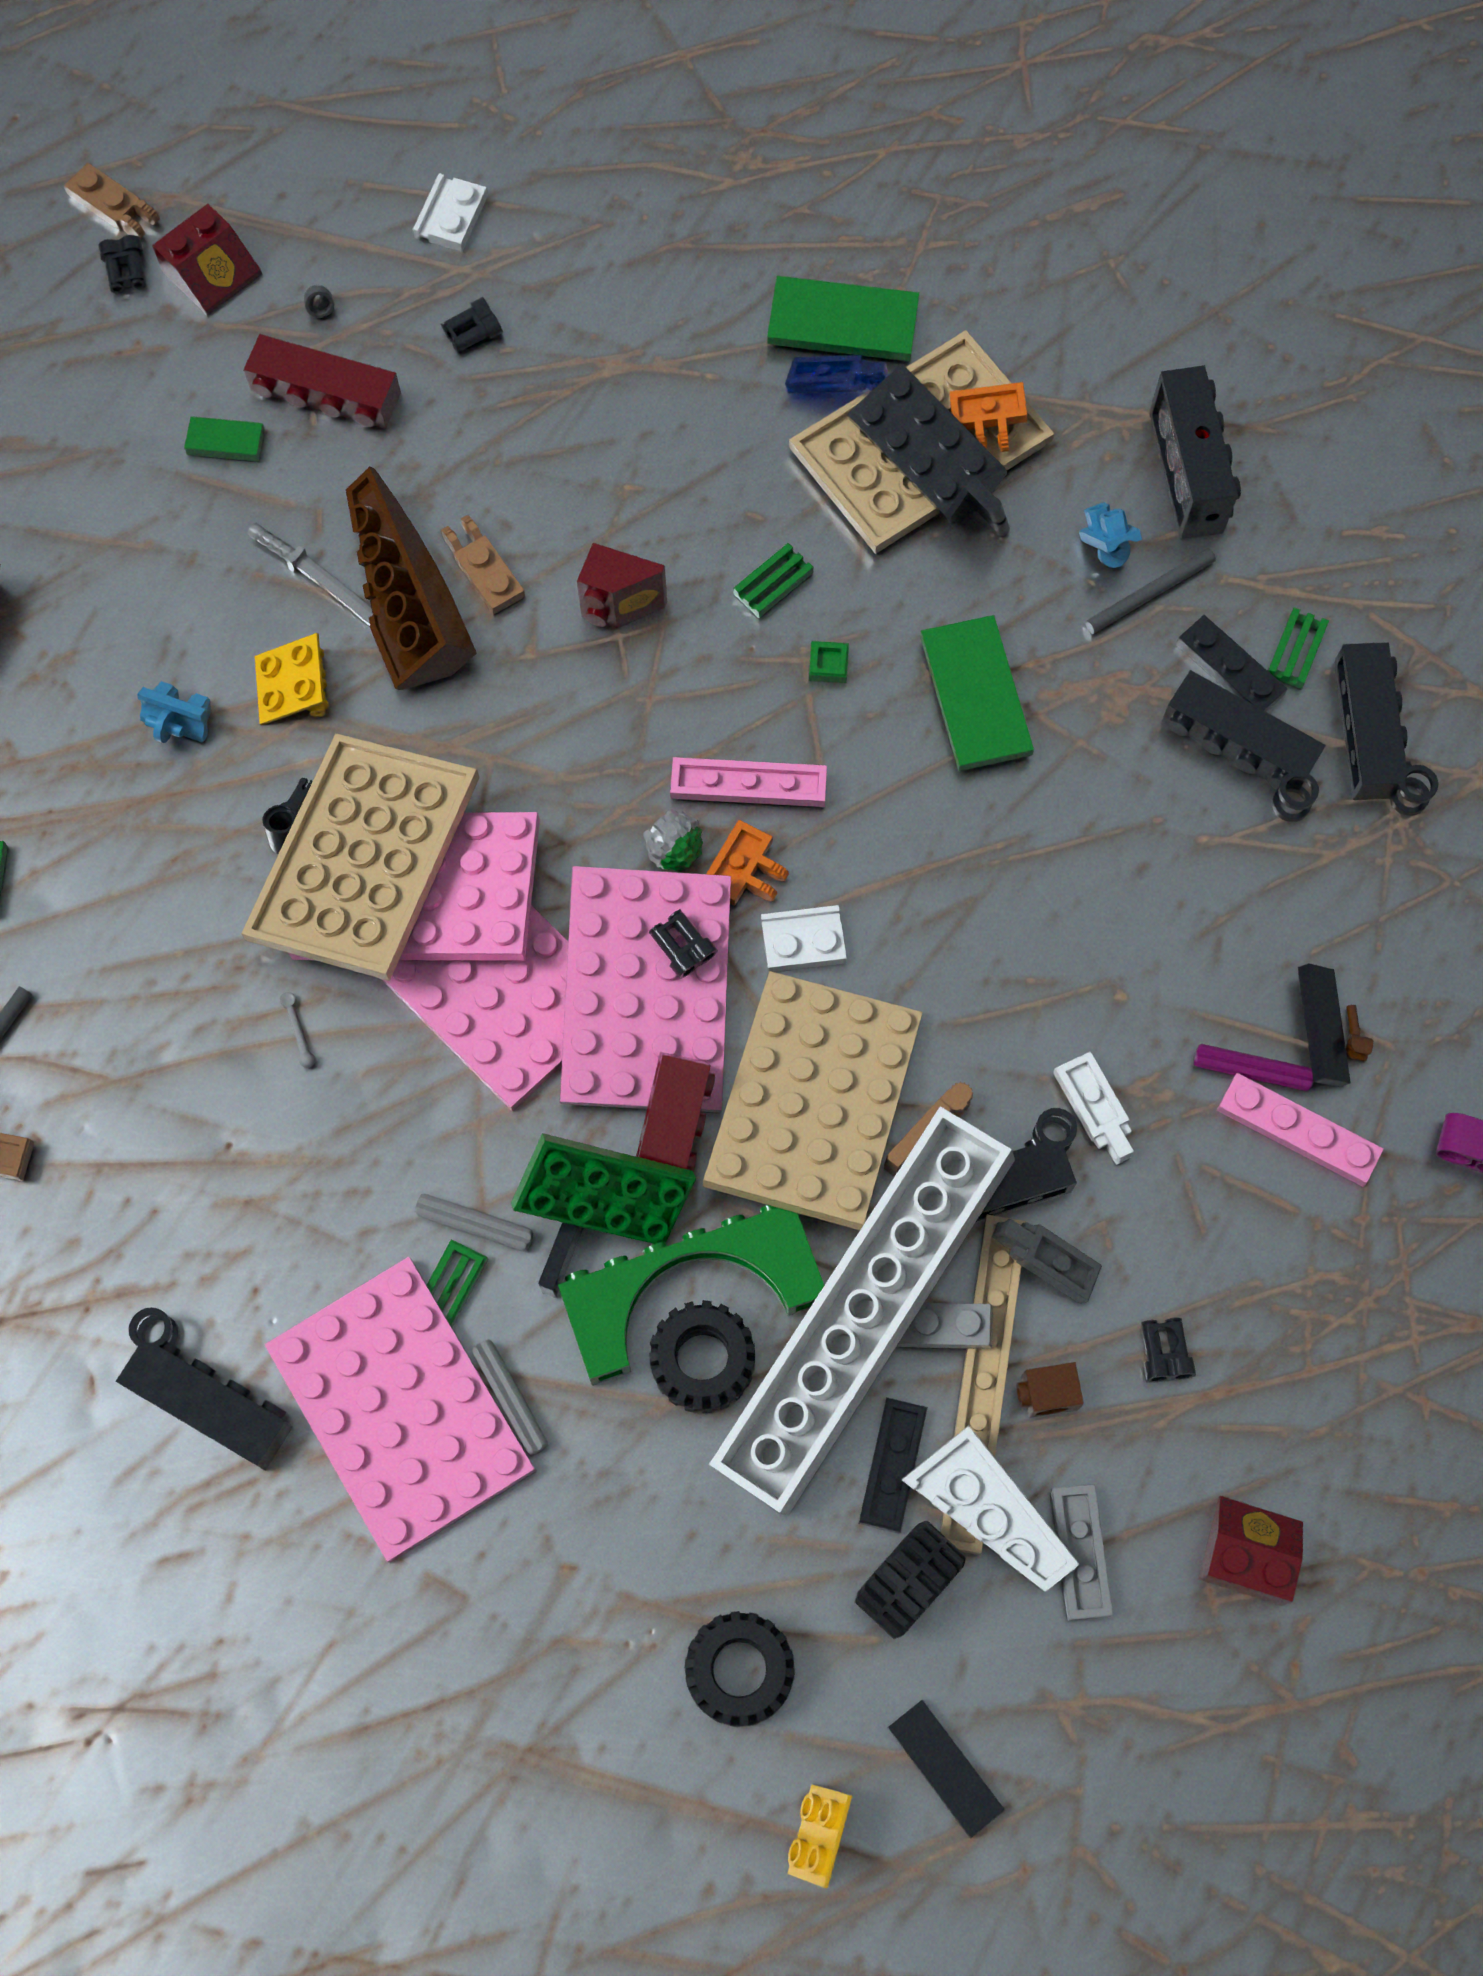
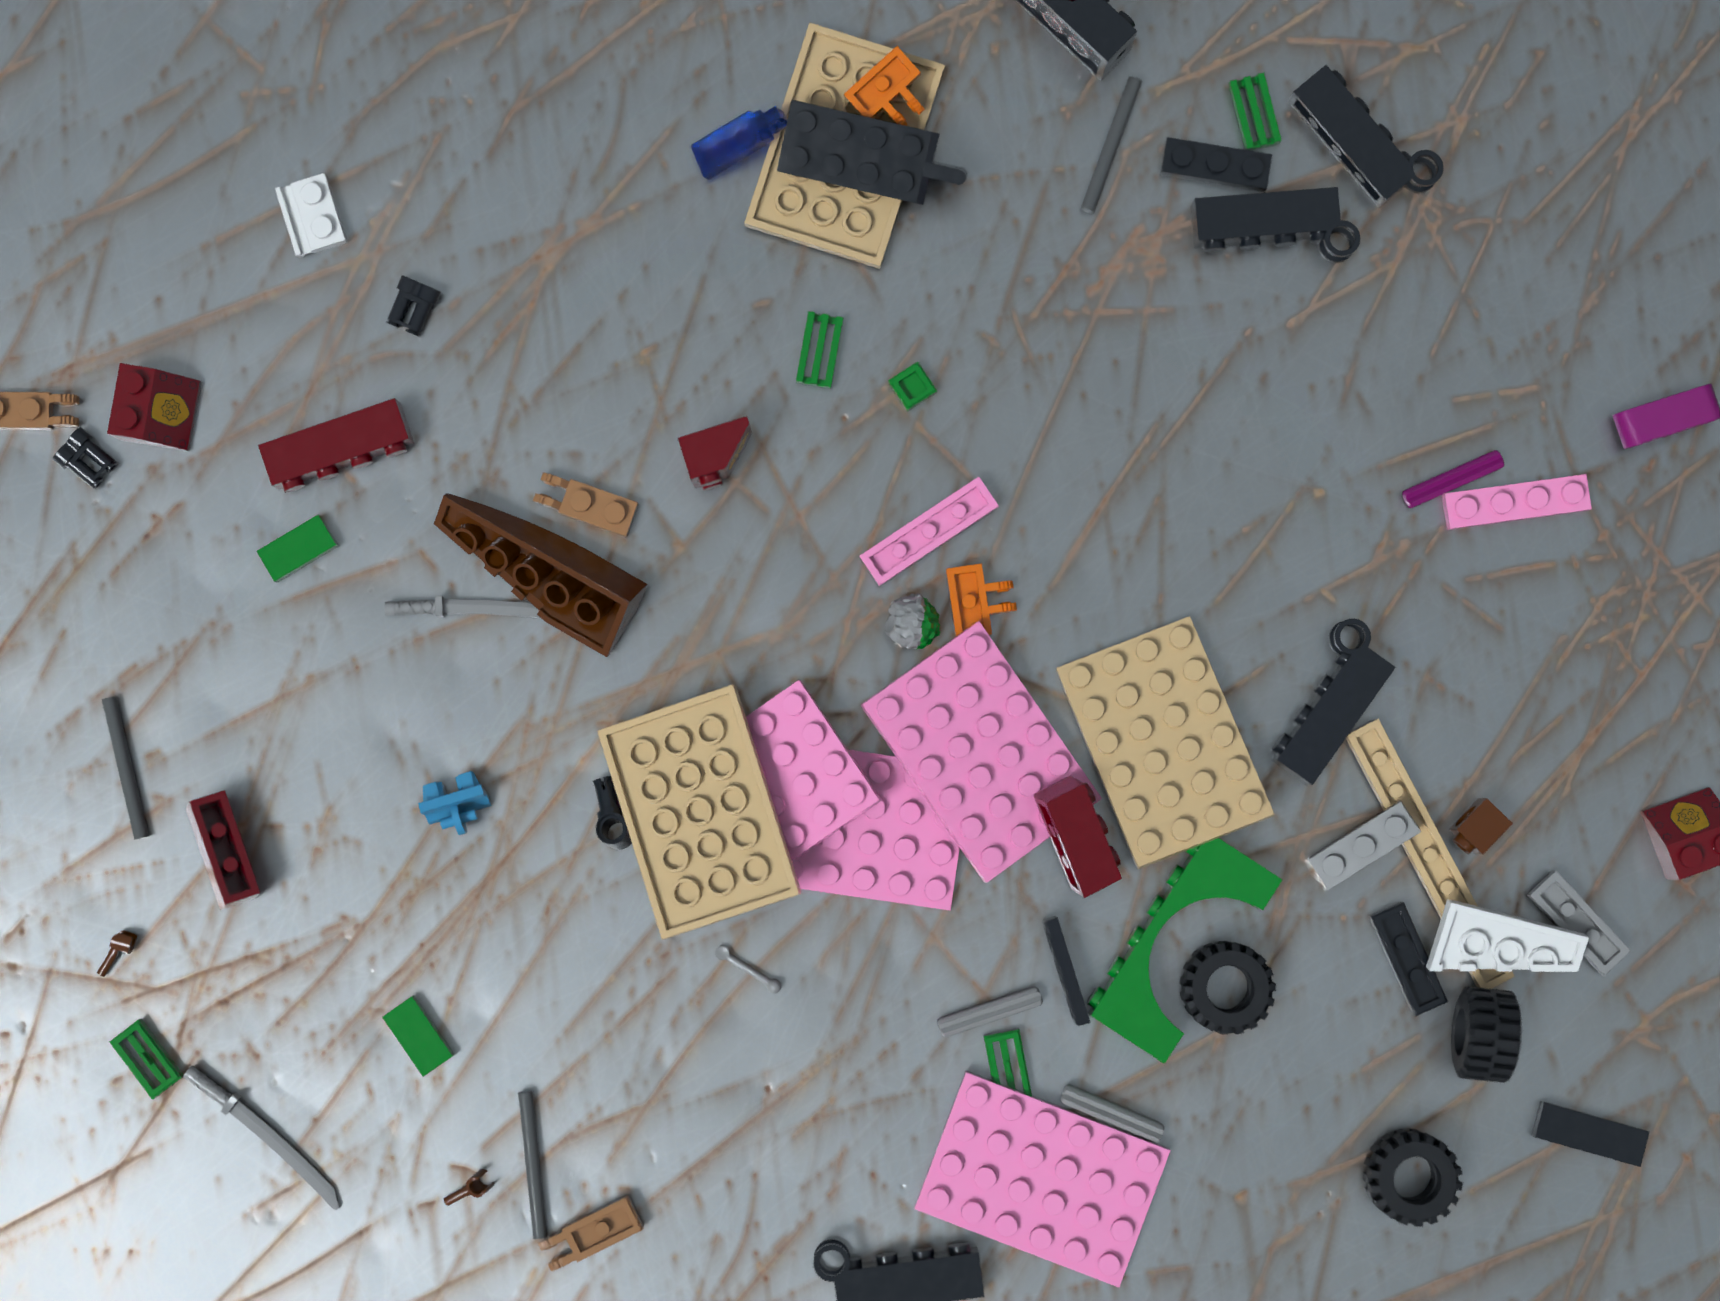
camera: 40 degrees left, 15 degrees up
yellow hinge [255,633,329,725] -> none
dark grey hinge [304,285,334,318] -> none
green tile [511,1133,696,1244] -> none
black piece [649,909,718,979] -> none
white brick [709,1106,1015,1516] -> none
white plate [761,905,847,973] -> none
green tile [767,276,919,361] -> none
yellow hinge [787,1784,852,1889] -> none
medium nougat hinge [884,1081,973,1177] -> none
green tile [920,615,1034,771] -> none
dark grey hinge [992,1219,1102,1304] -> none
white hinge [1053,1052,1134,1165] -> none
dark azure hips [1079,502,1142,568] -> none
black piece [1141,1318,1196,1382] -> none
black tile [1298,963,1351,1087] -> none
reddish brown hand [1346,1005,1374,1061] -> none

